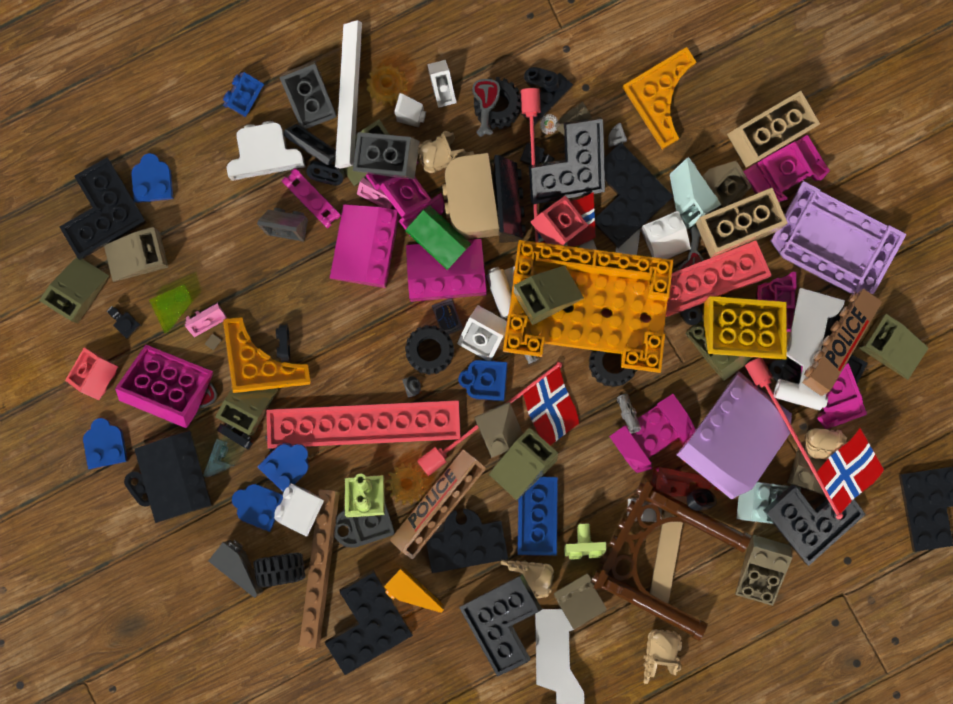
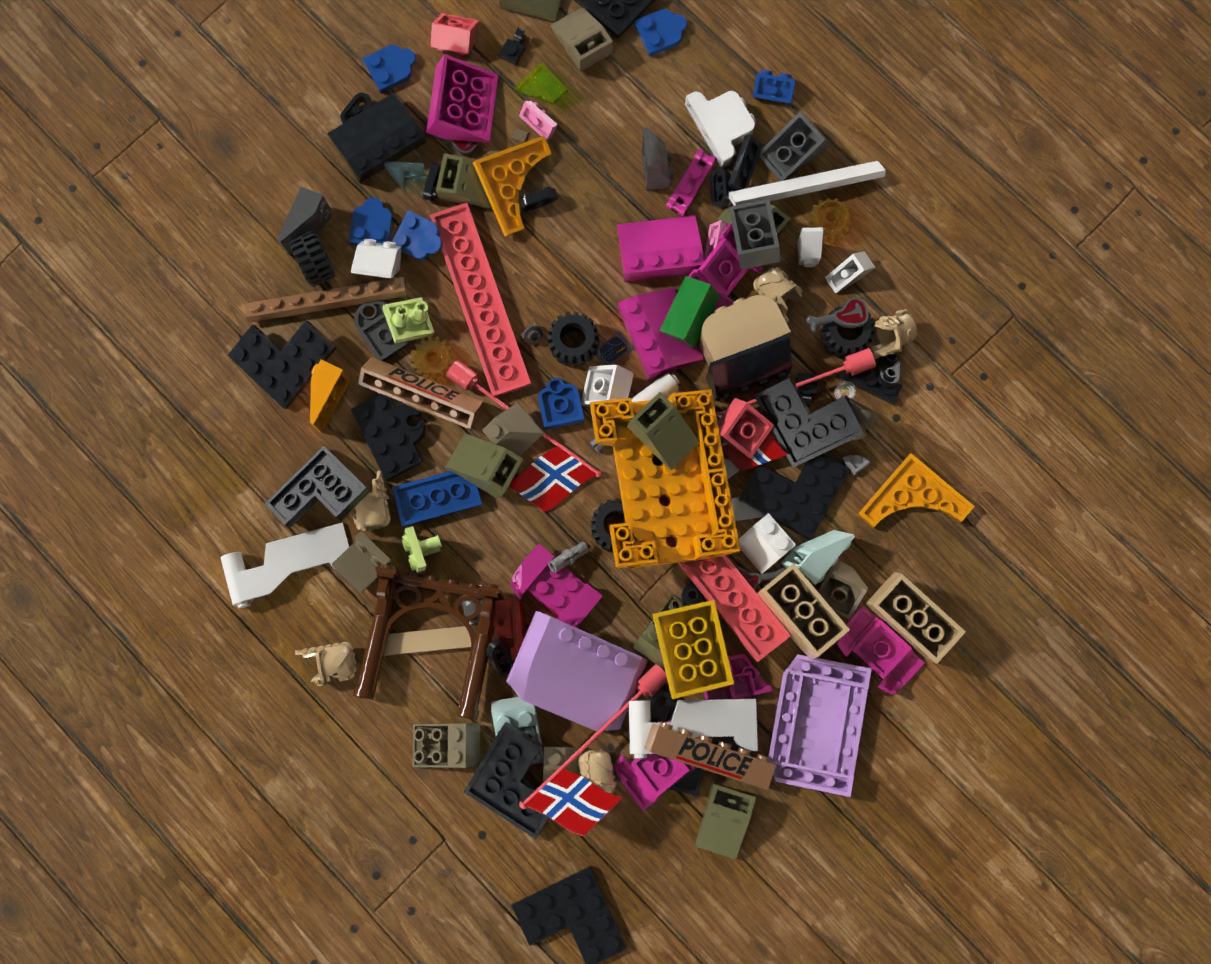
camera: 70 degrees right, 5 degrees down
none -> tan helmet [870,309,918,359]

